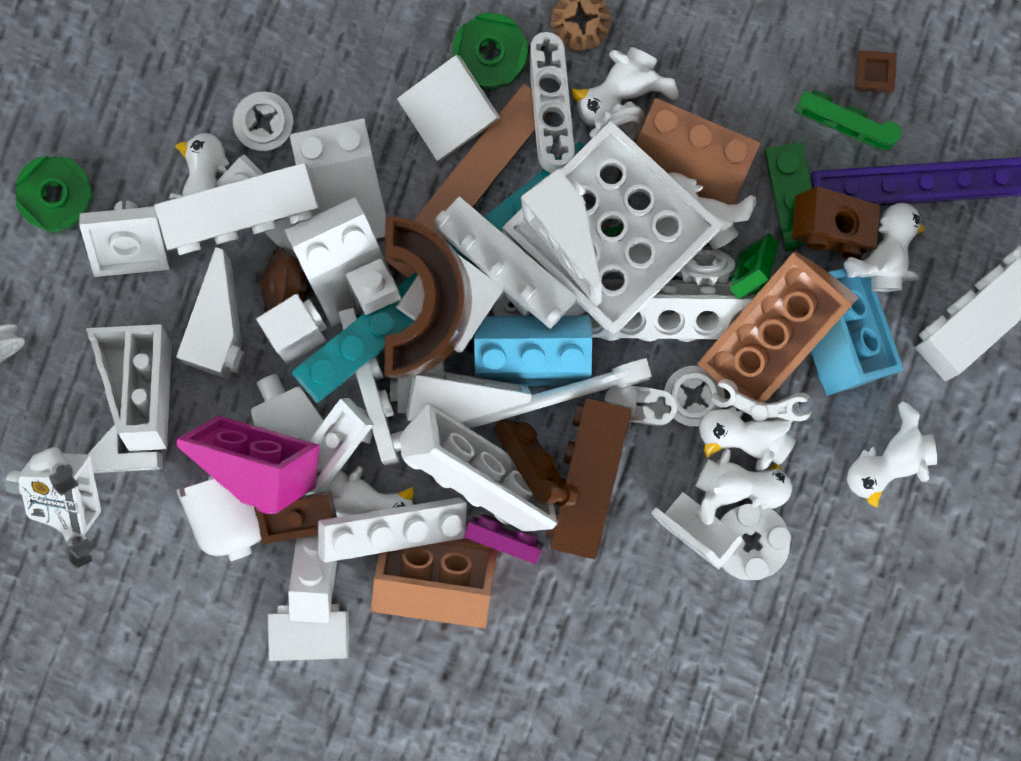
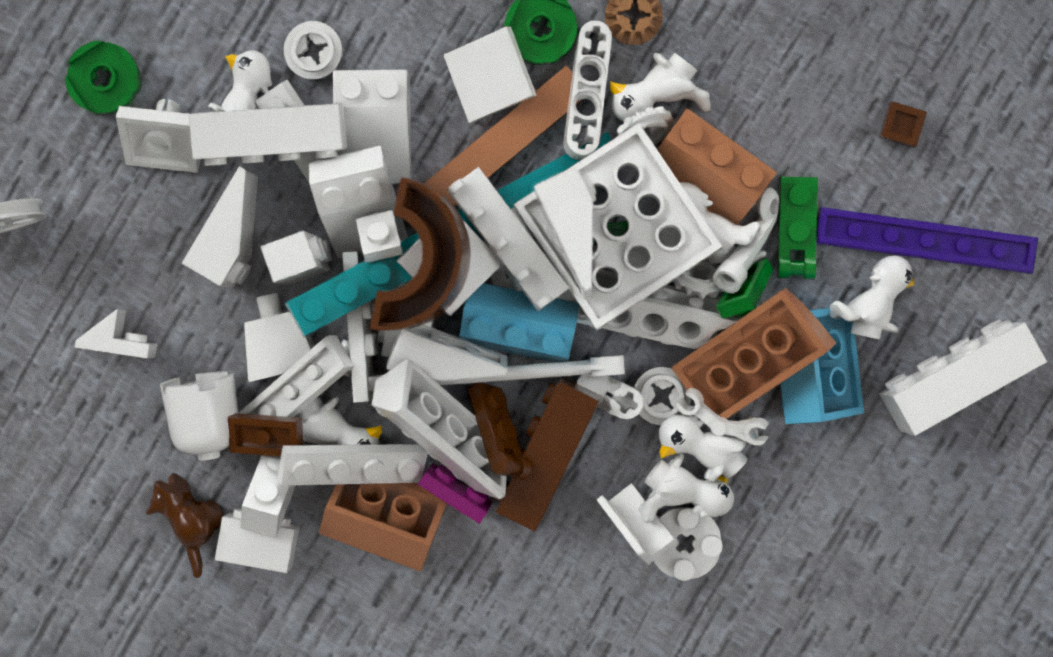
camera: 15 degrees right, 5 degrees up
white torso [5,447,101,569] -> none
white wedge [86,324,172,451] -> none
dark pink slope [176,415,320,514] -> none
reddish brown piece [259,246,306,312] -> none
reddish brown brick [792,186,880,259] -> none
green plate [794,90,902,151] -> none
white animal [847,401,937,508] -> none
none -> reddish brown animal [146,473,224,578]
none -> white plant [713,187,780,293]

